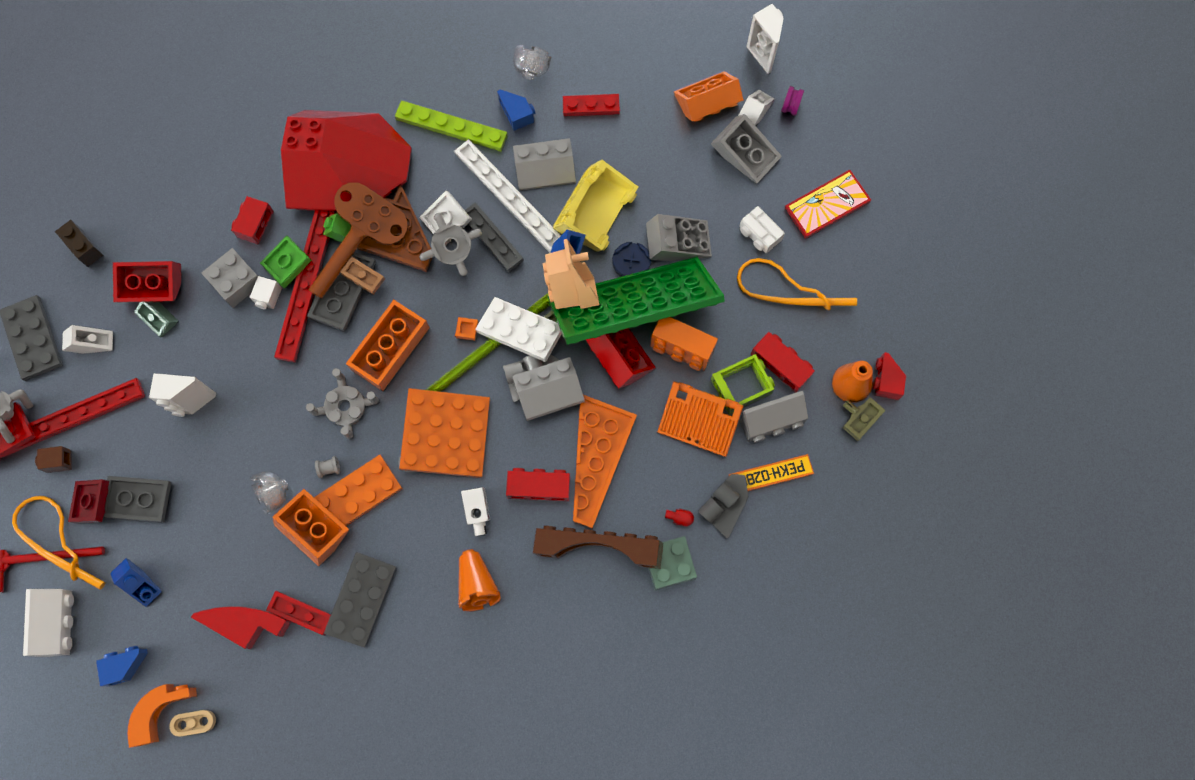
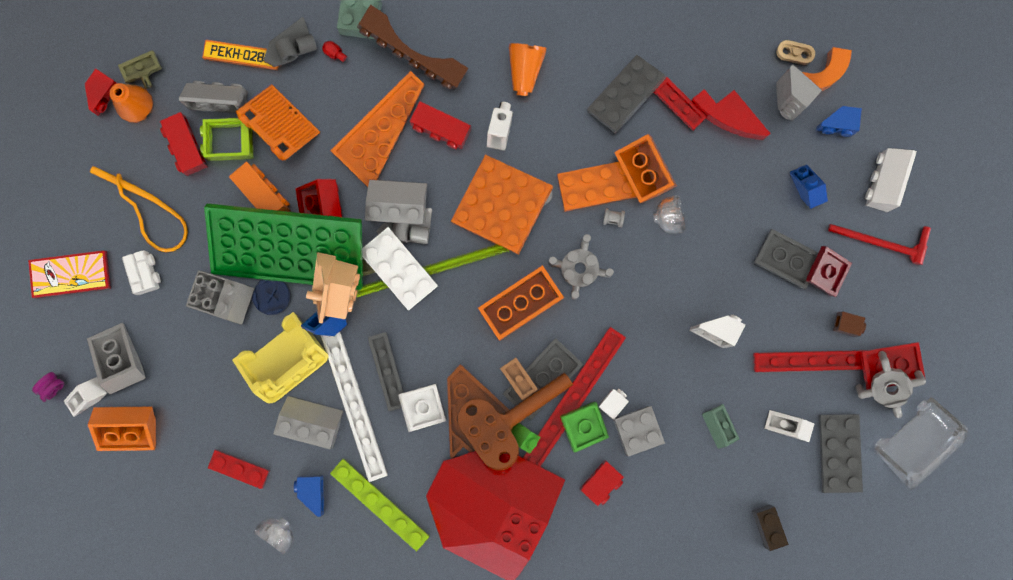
camera: 160 degrees left, 10 degrees up
light orange piece [12,496,105,590] -> none
red slope [113,261,182,302] -> none
light grey plate [419,213,482,276] -> none
orange plate [455,317,479,341] -> none
white slope [747,4,783,74] -> none
none -> light grey slope [776,65,822,121]

